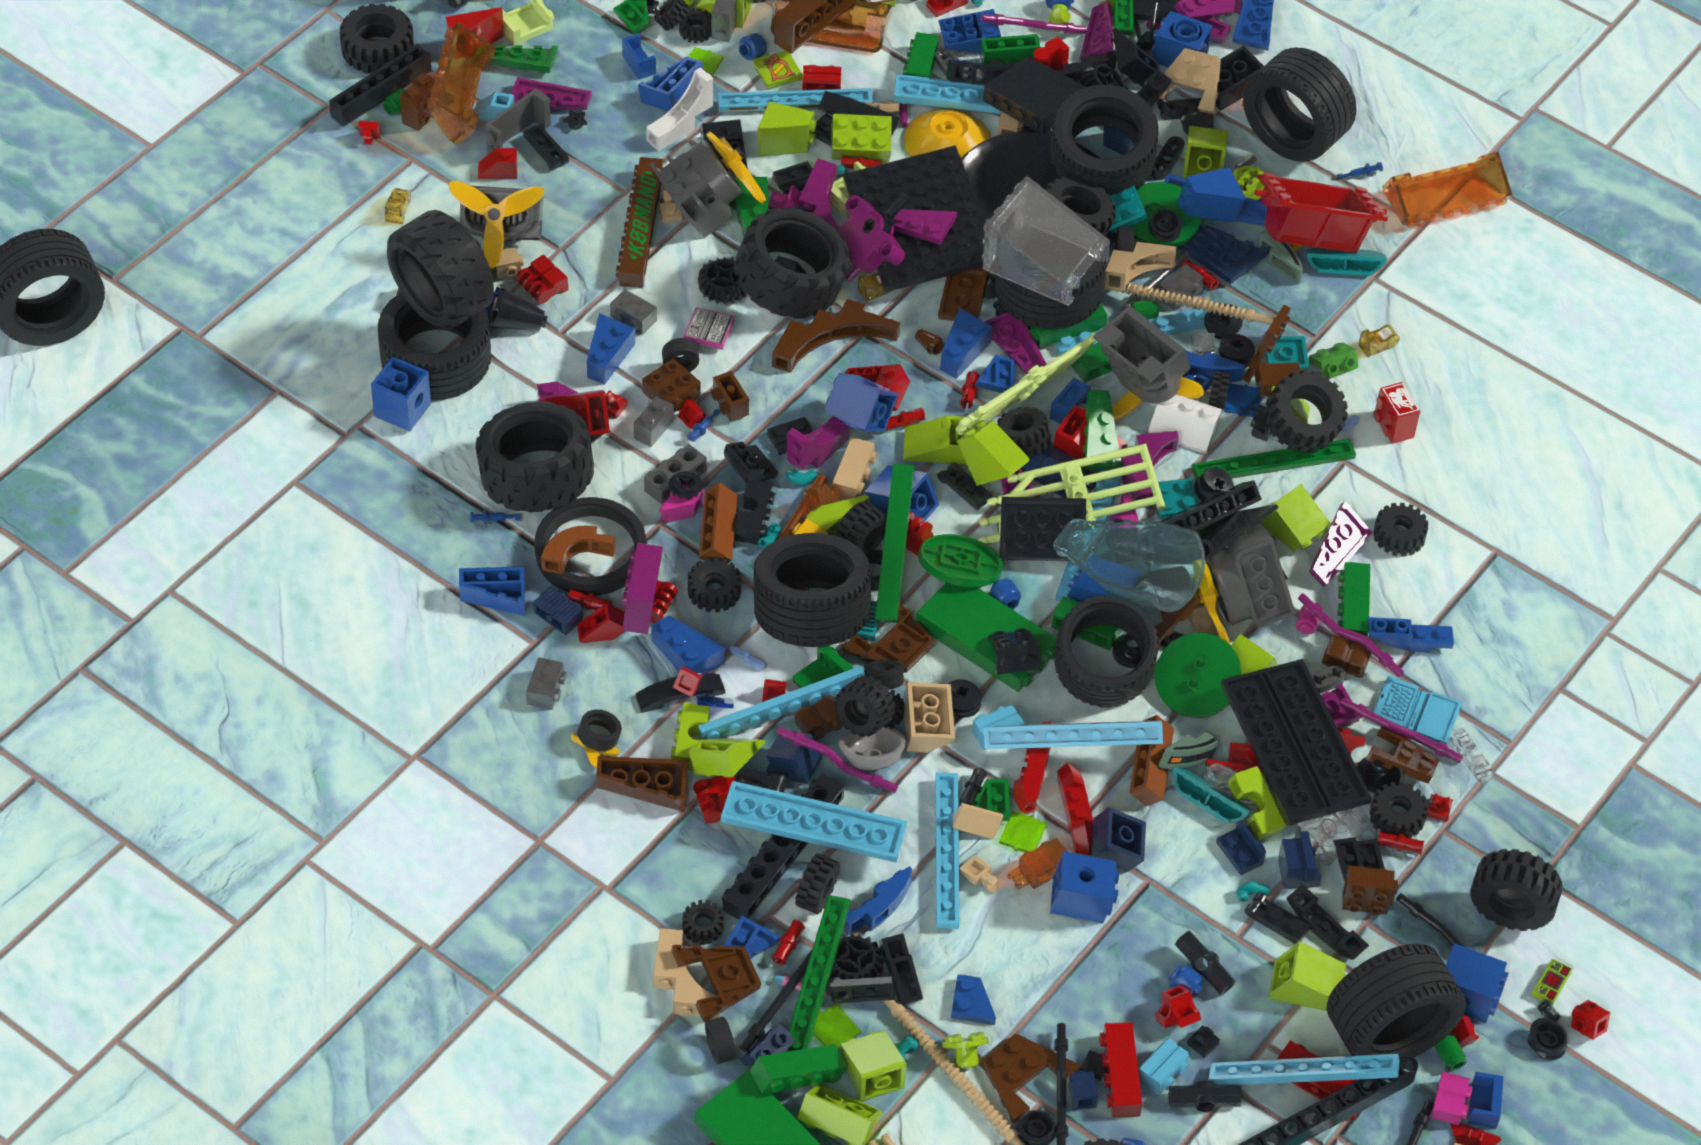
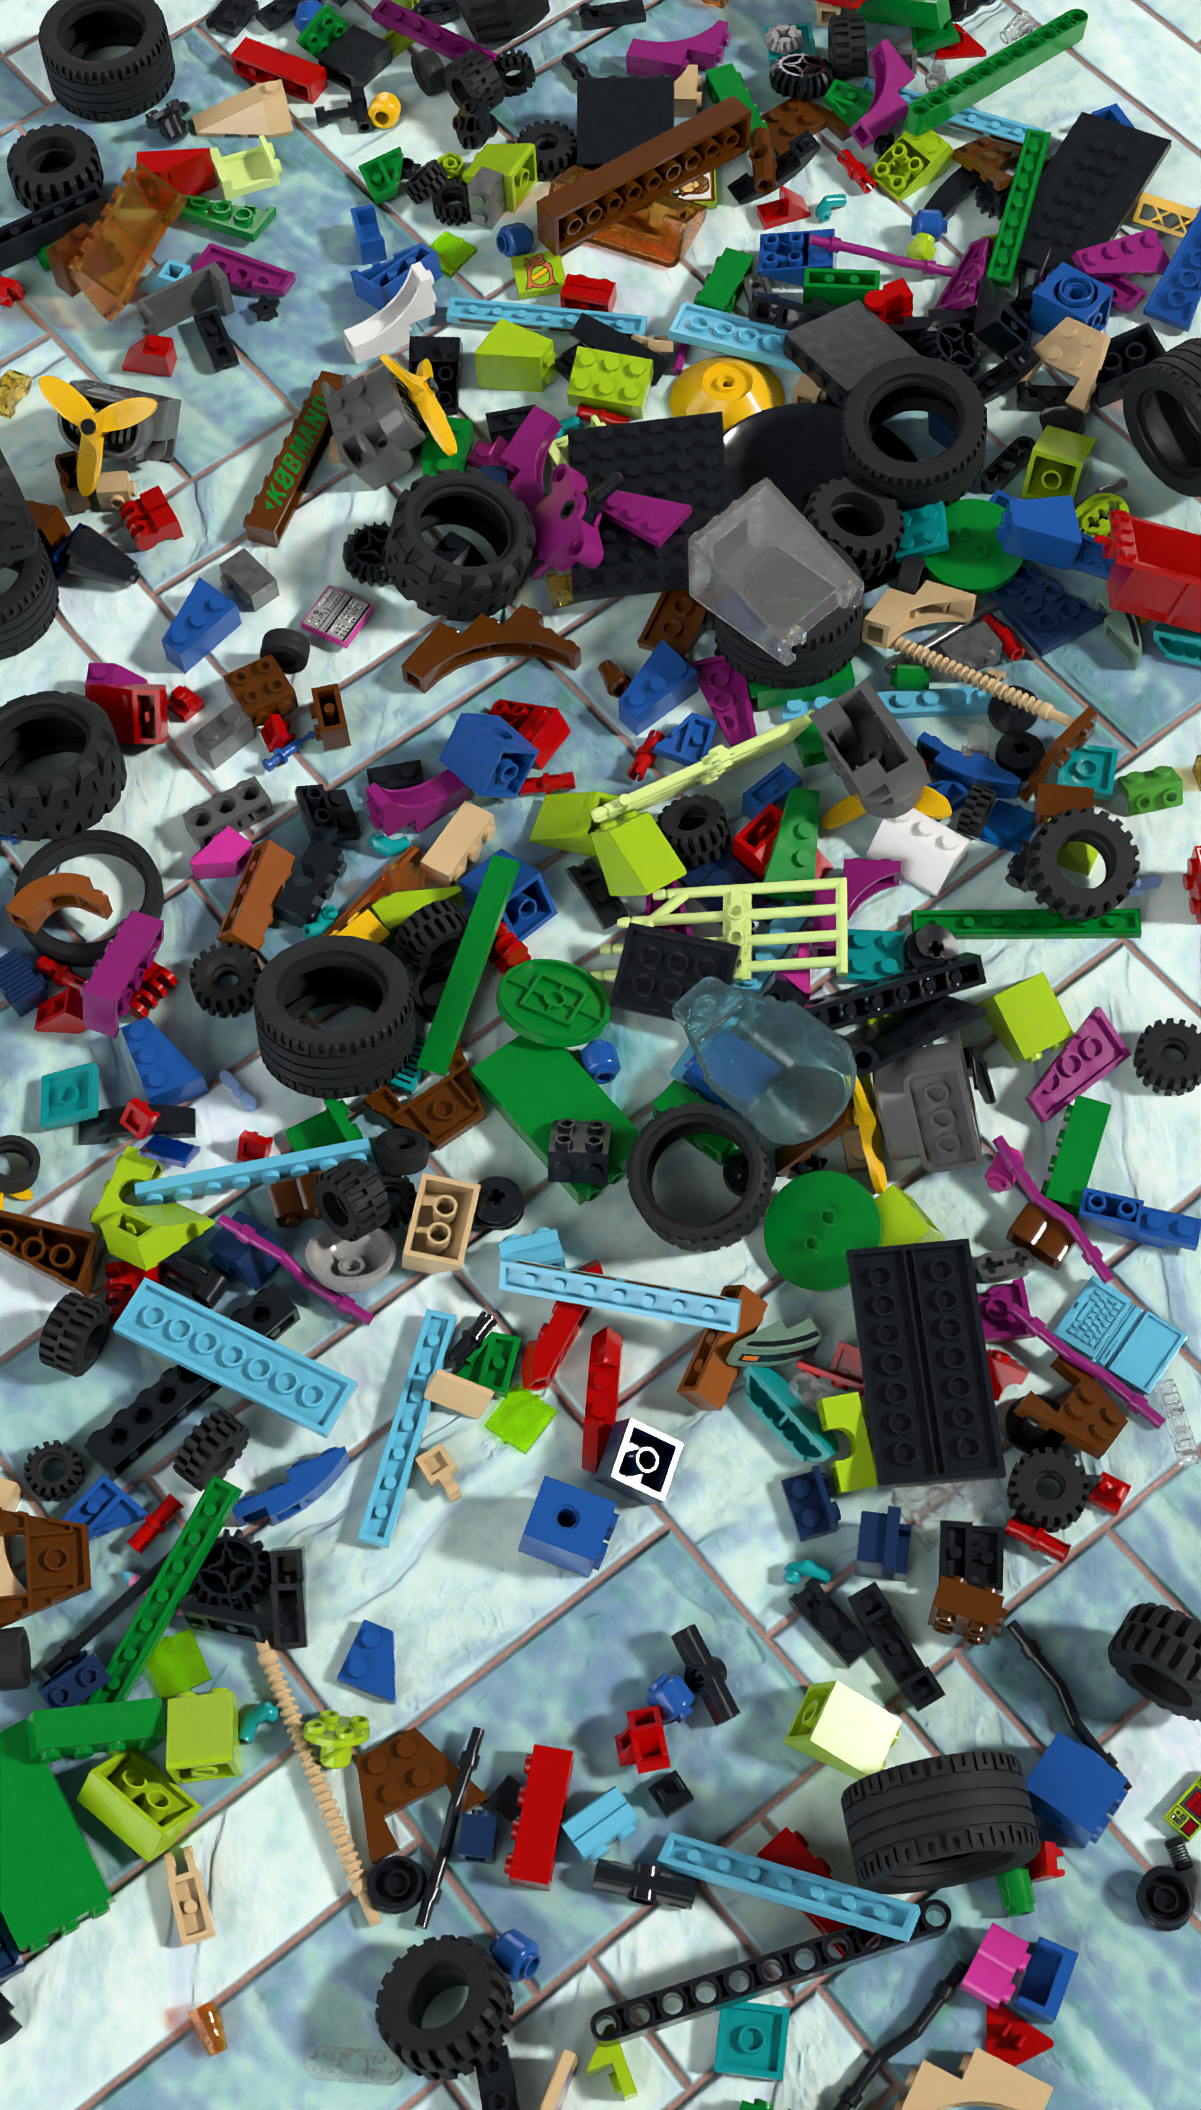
camera: 20 degrees right, 10 degrees up
black gear [669,471,703,500] -> none
clear orange brick [1007,838,1068,889] -> none
black piece [1147,209,1183,242] -> none
none -> black tyre [39,1292,111,1377]
none -> teal plate [40,1062,99,1131]

